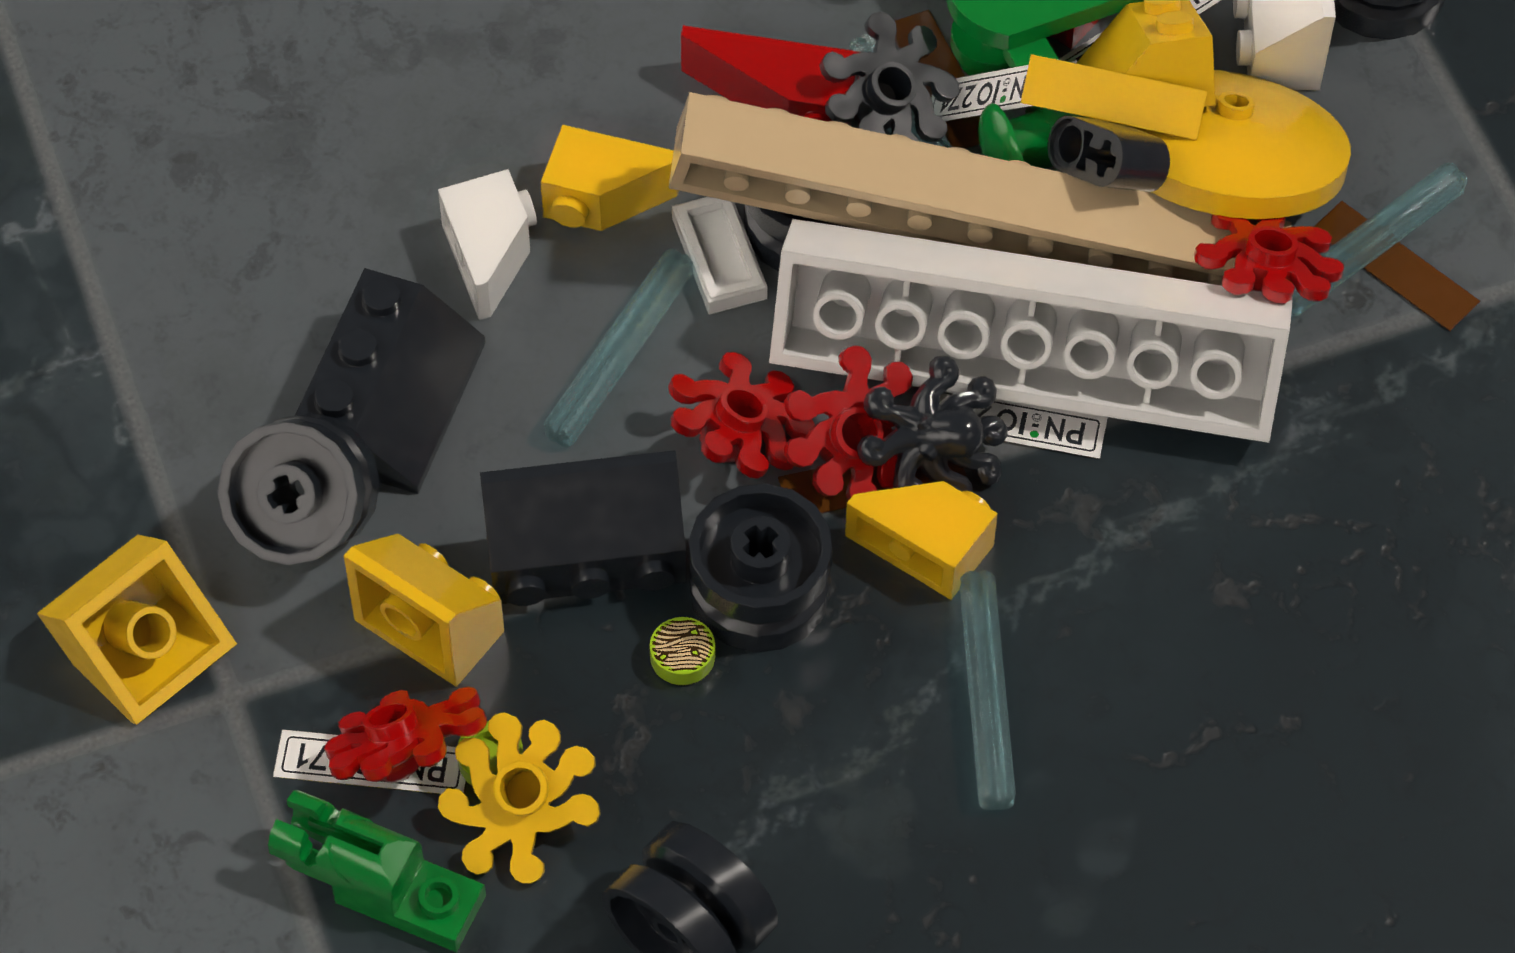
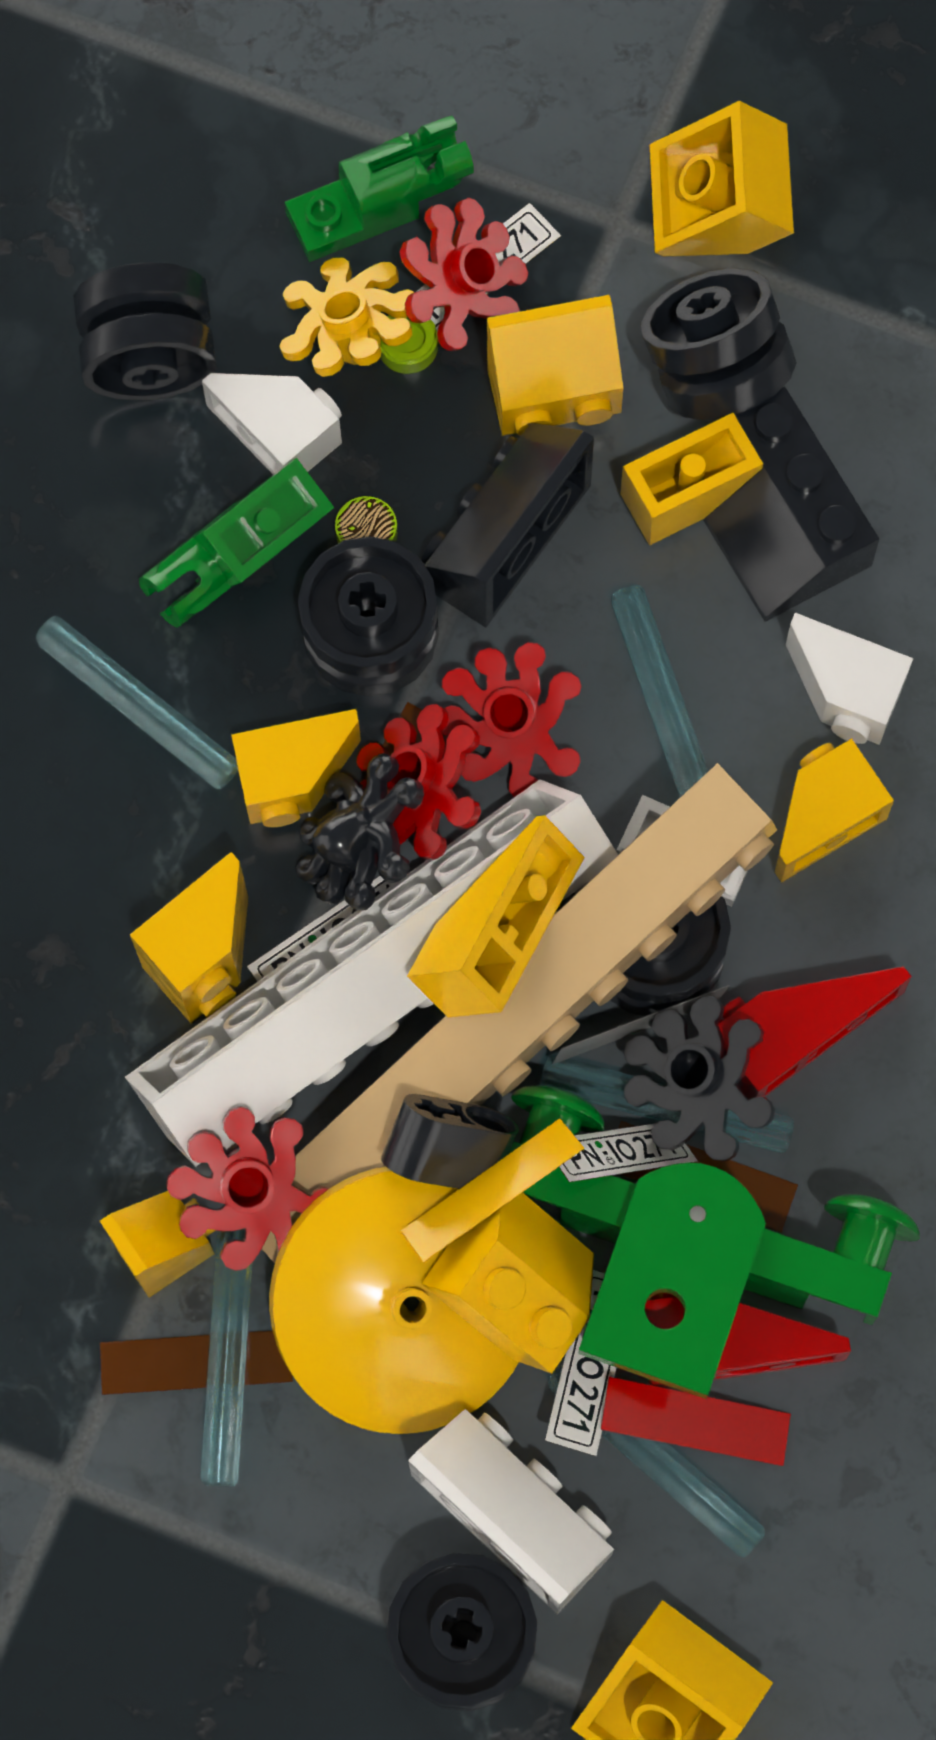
camera: 135 degrees right, 15 degrees up
none -> yellow slope [100,1191,216,1298]
none -> yellow slope [130,852,248,1024]
none -> green plate [138,458,334,628]
none -> white slope [202,373,342,474]
none -> yellow slope [407,815,585,1017]
none -> yellow slope [620,413,763,546]

